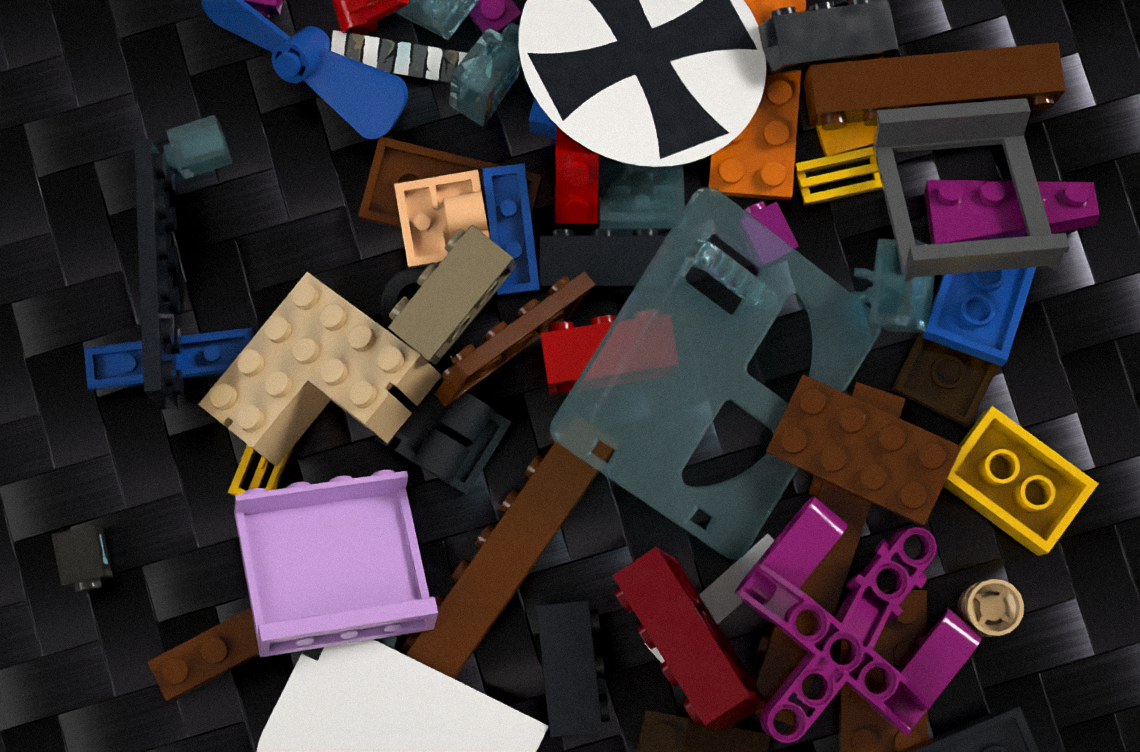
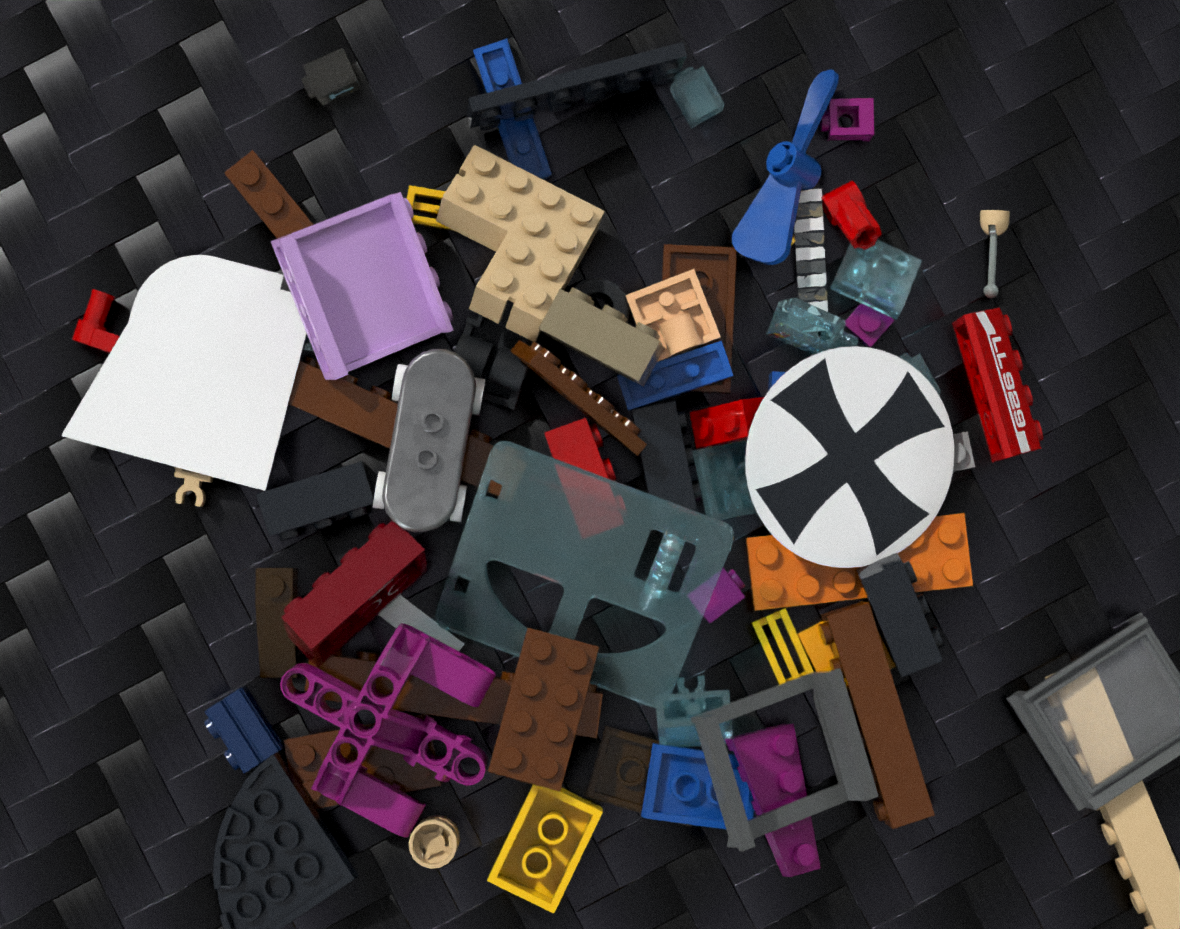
camera: 80 degrees right, 5 degrees up
none -> flat silver piece [373,349,485,532]

